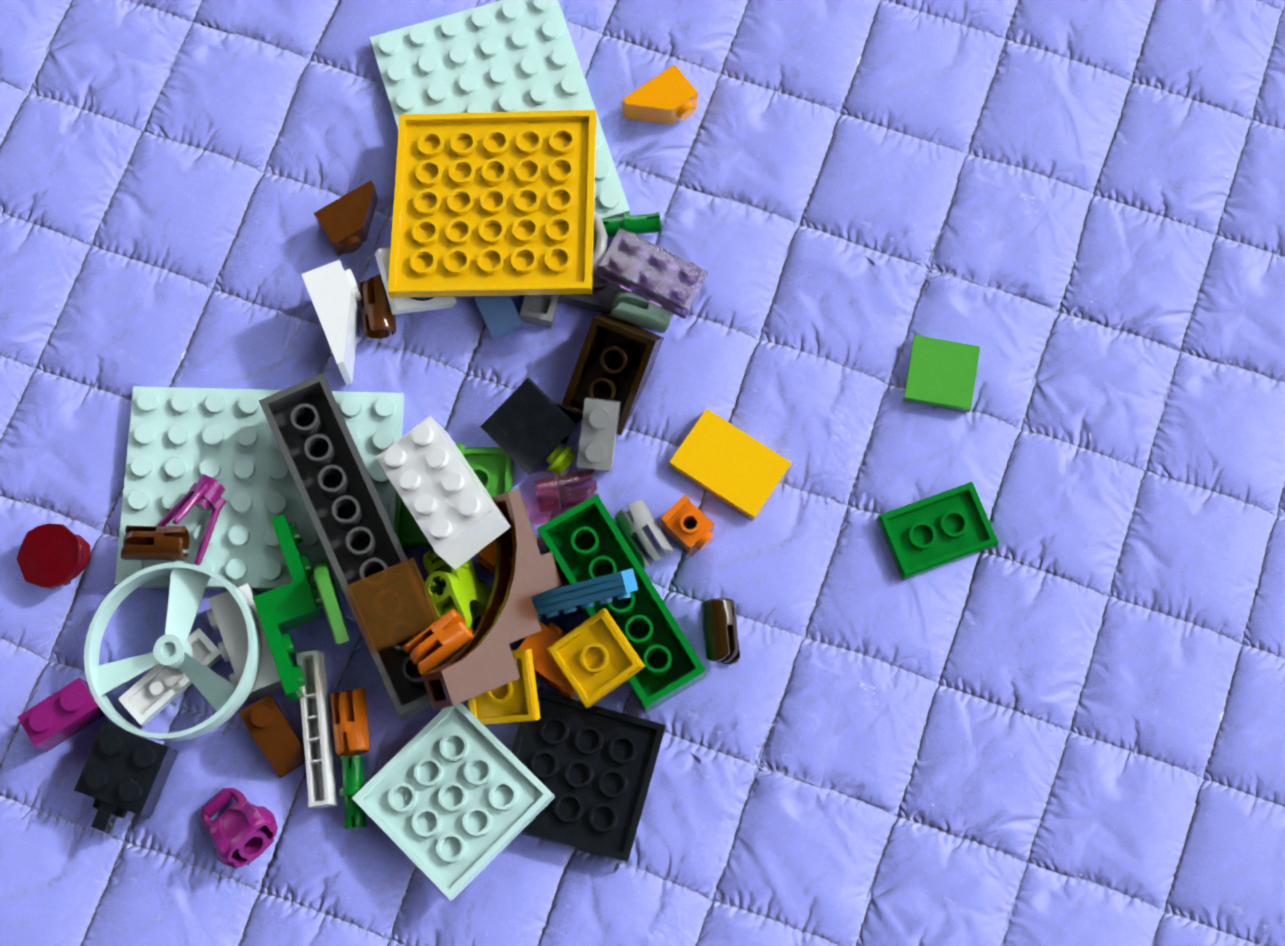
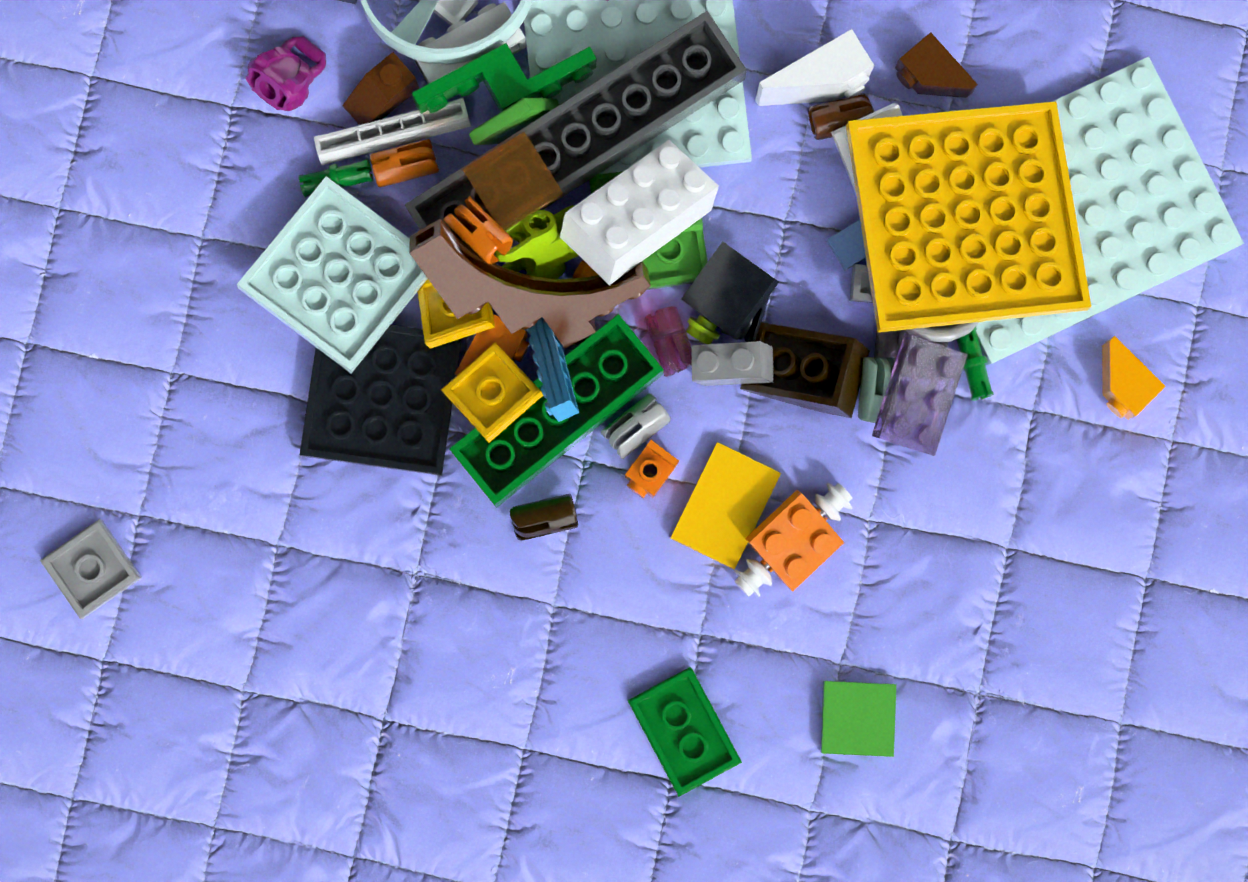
camera: 80 degrees right, 10 degrees up
none -> orange plate [734,483,853,597]

